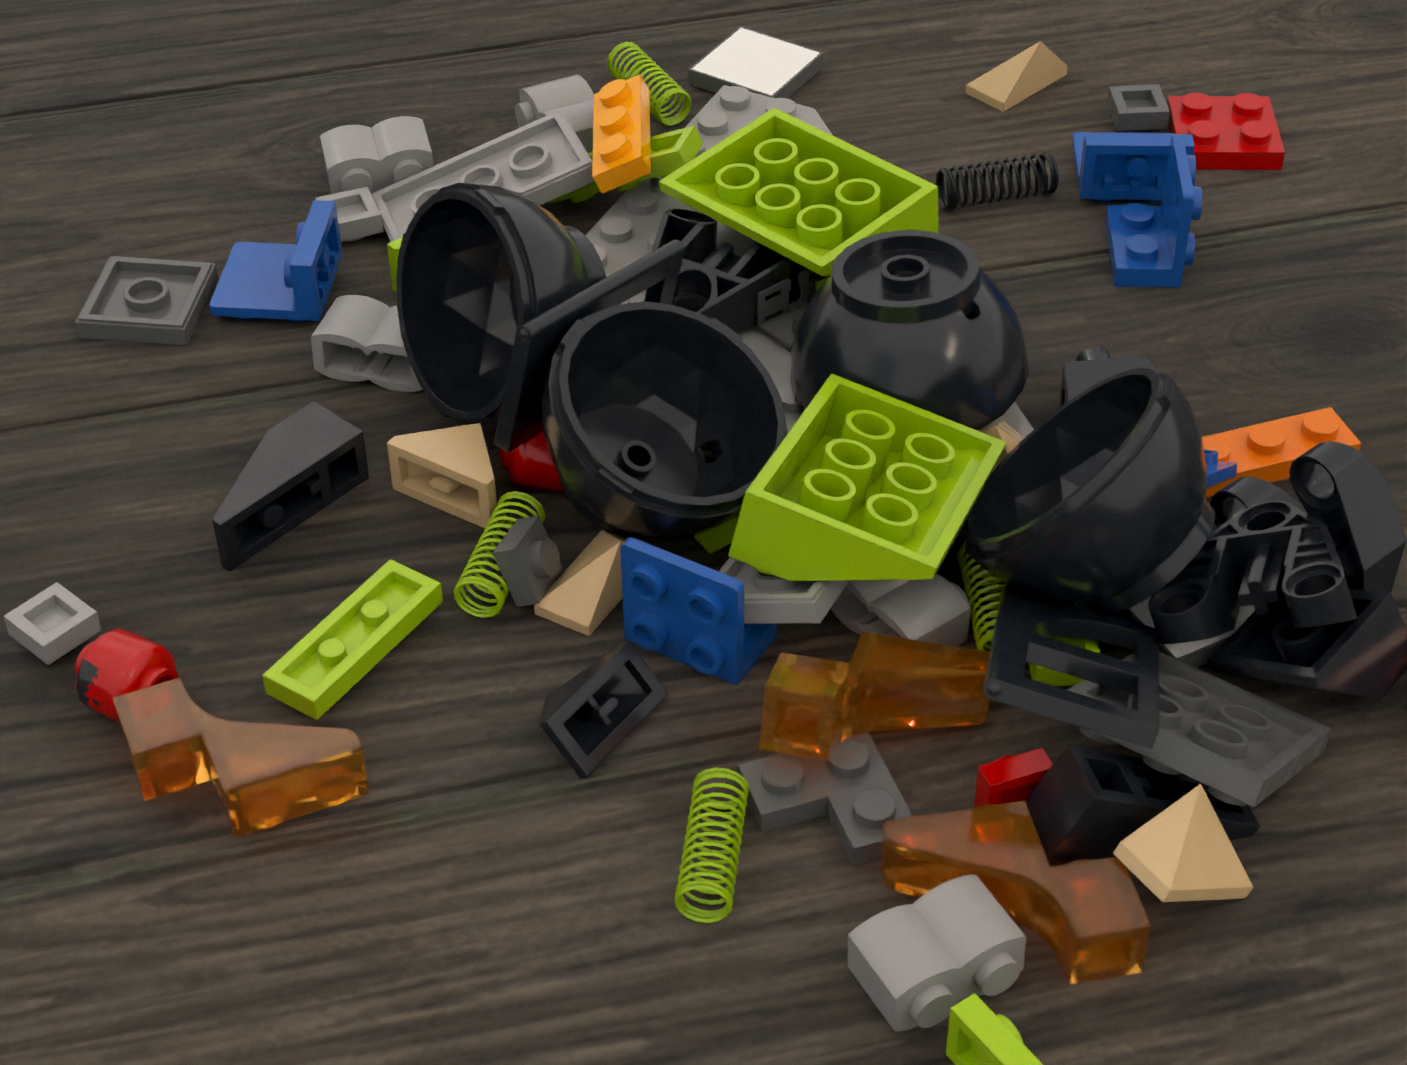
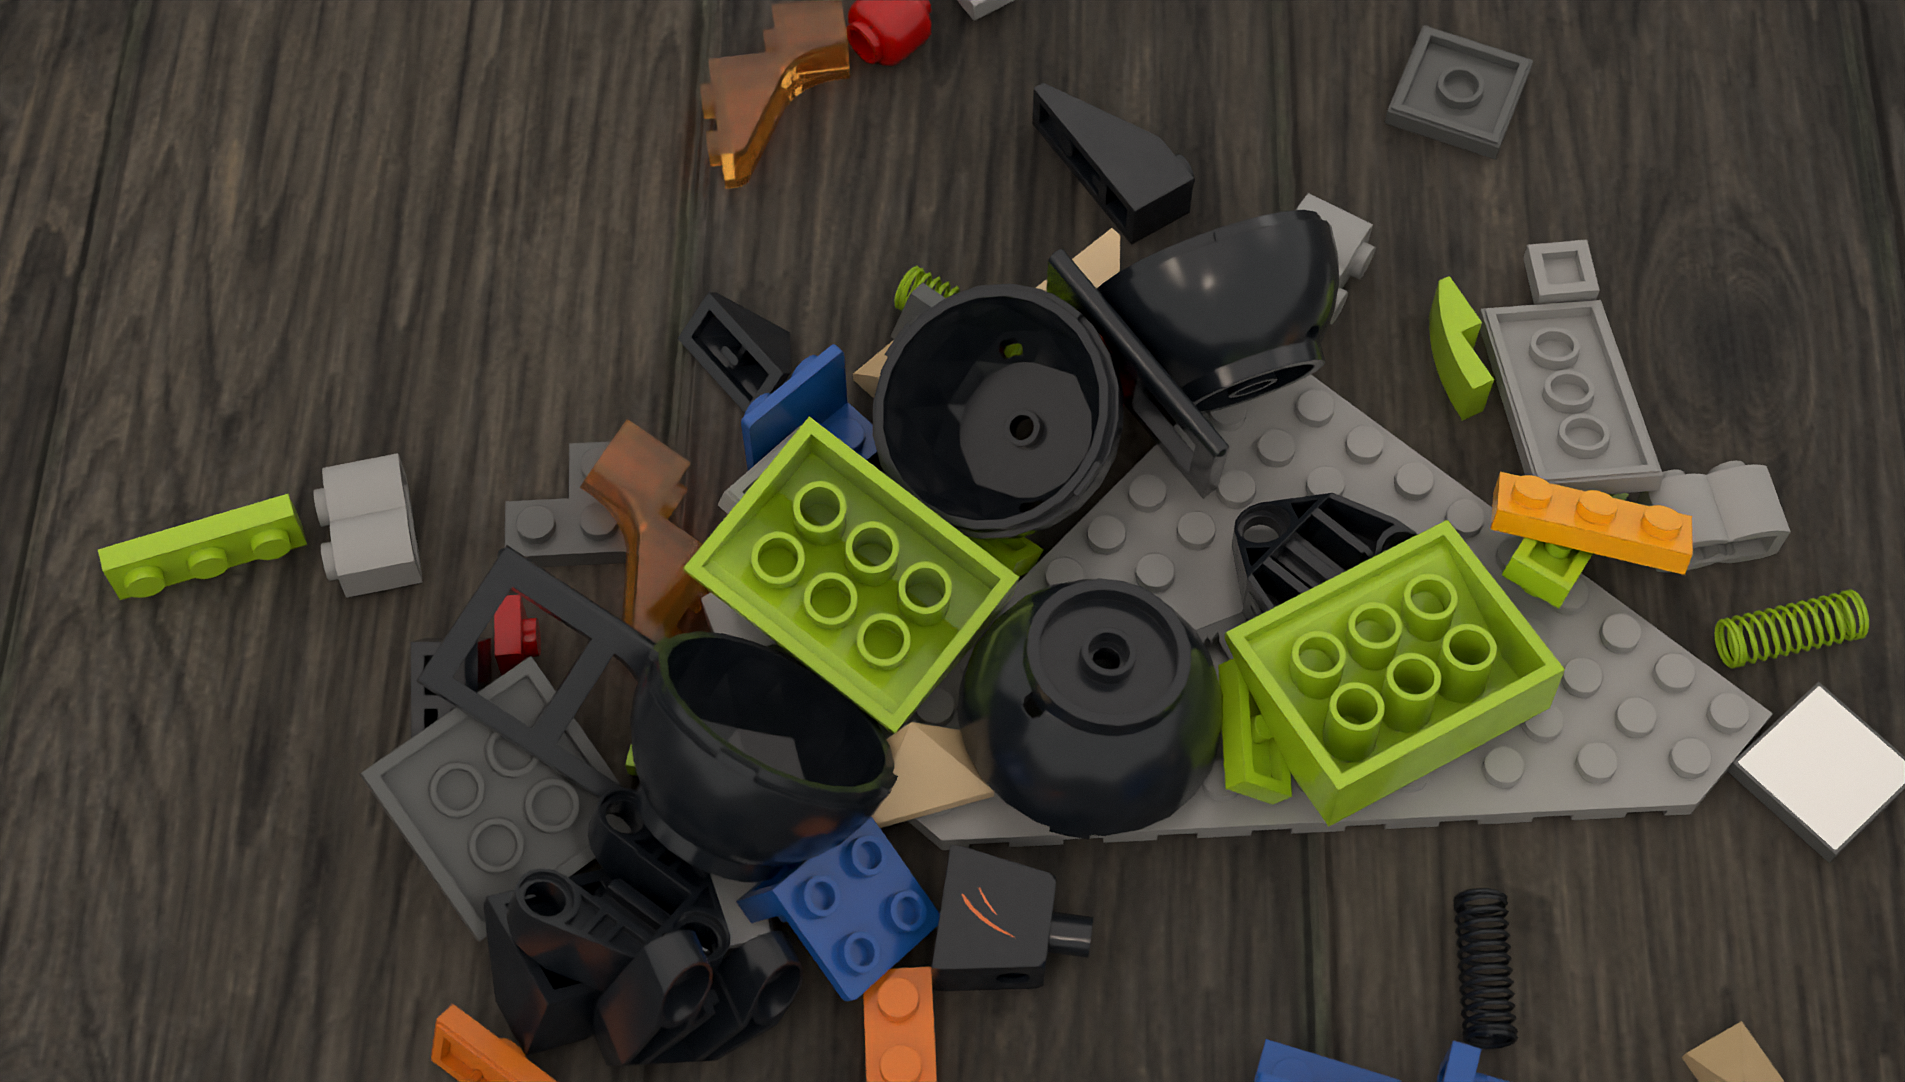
camera: 105 degrees right, 20 degrees up
blue bracket [209,200,343,322] -> none
lime plate [262,559,443,720] -> none
light grey brick [320,116,434,195] -> none
lime piece [674,767,749,923] -> none
clear orange arch [880,800,1150,984] -> none
tan slope [1113,784,1253,902] -> none

